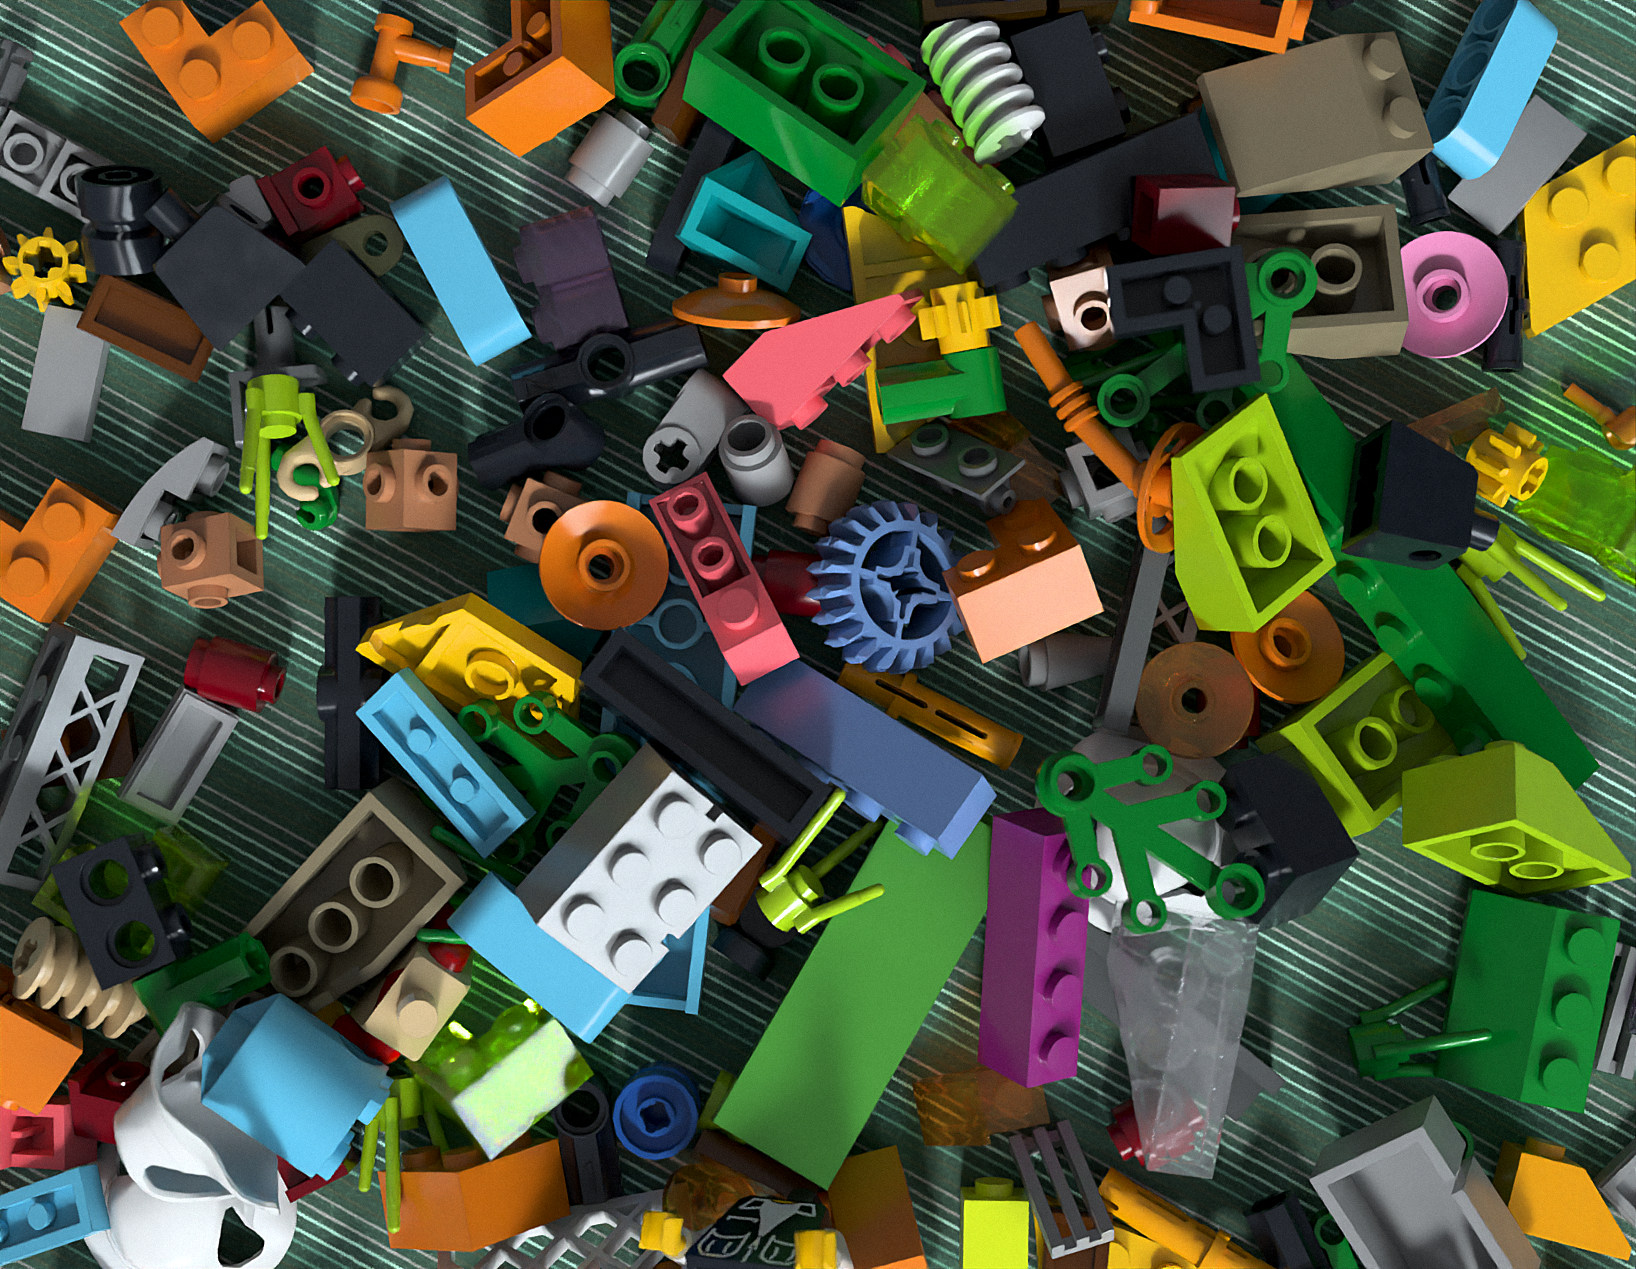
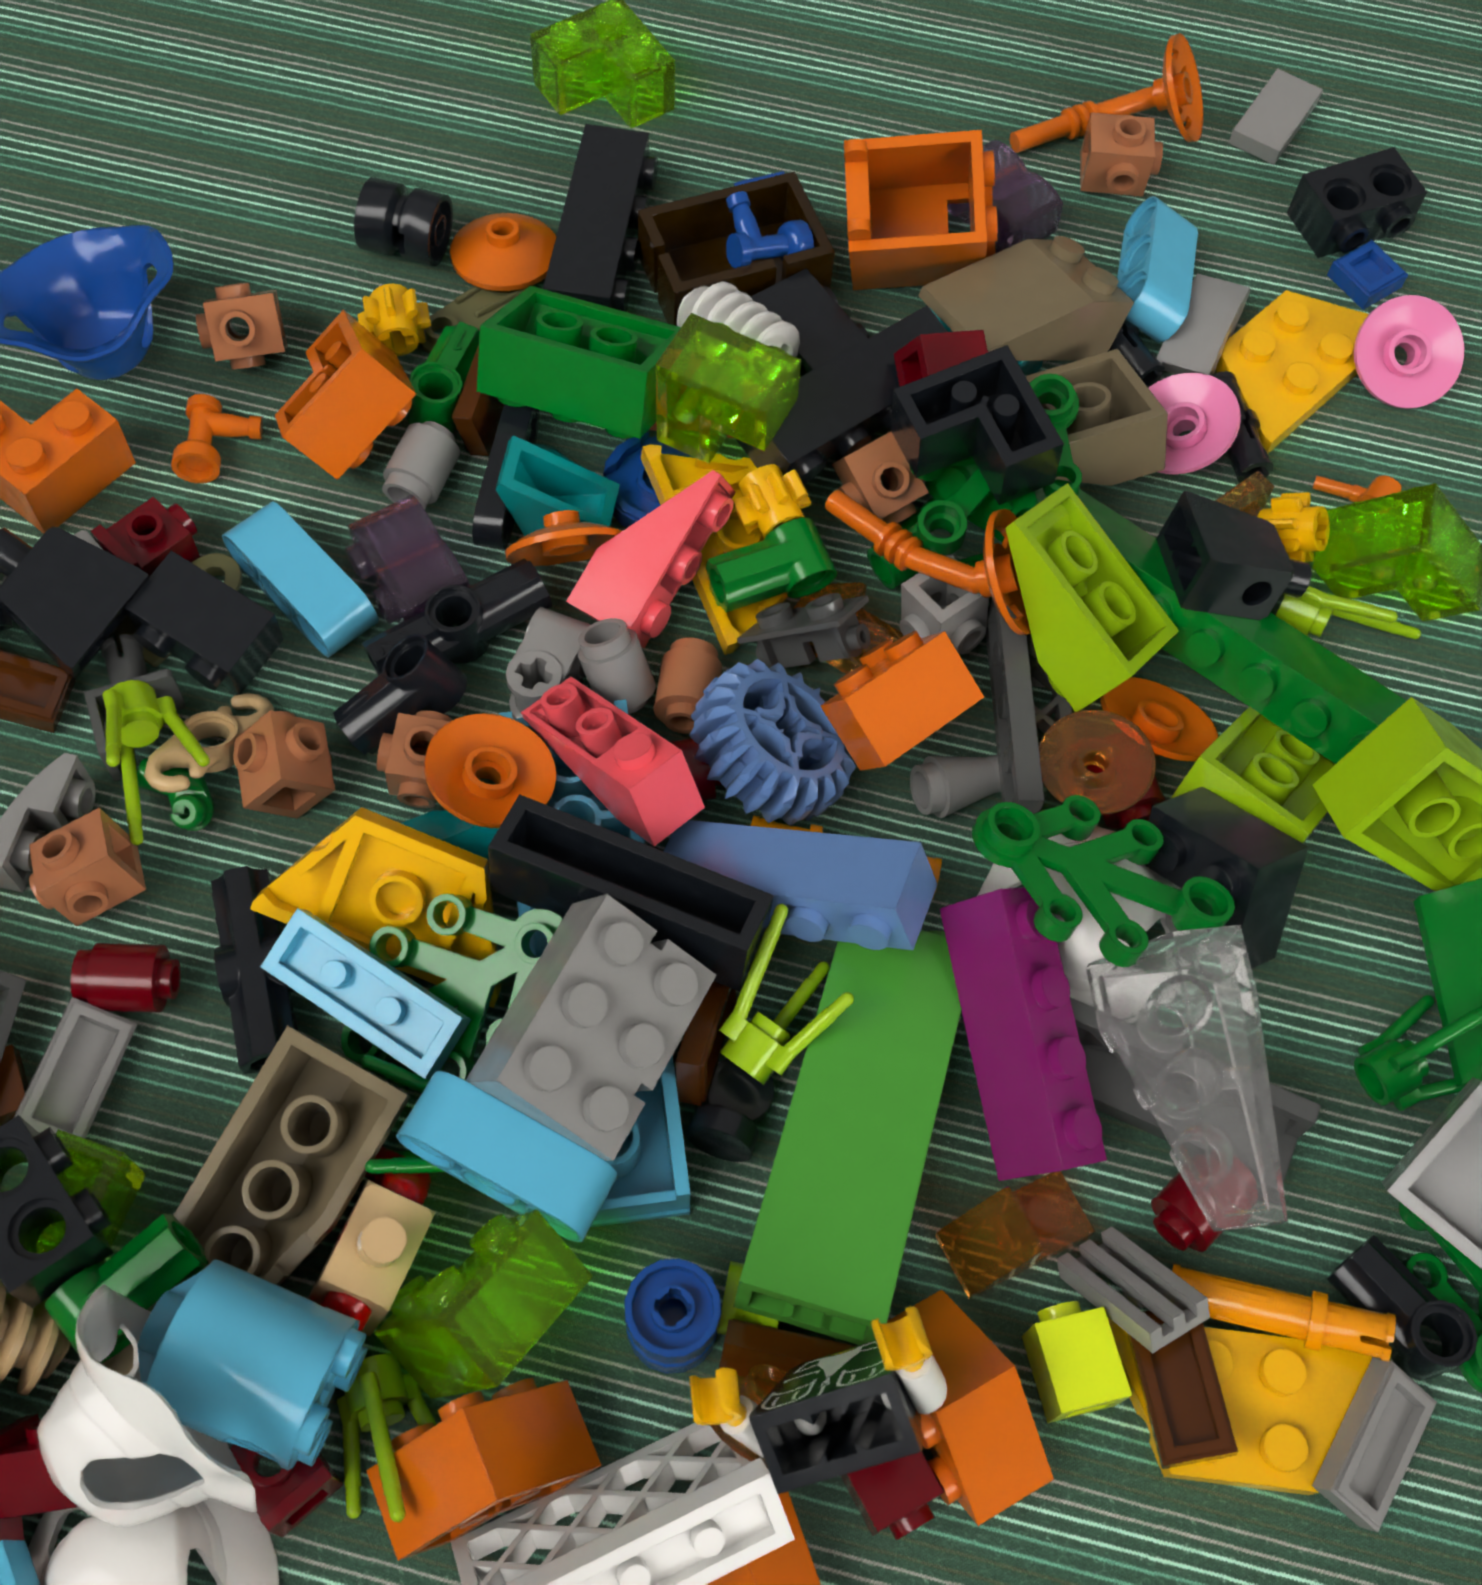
camera: 20 degrees left, 25 degrees down
black piece [551,1067,624,1206] -> none

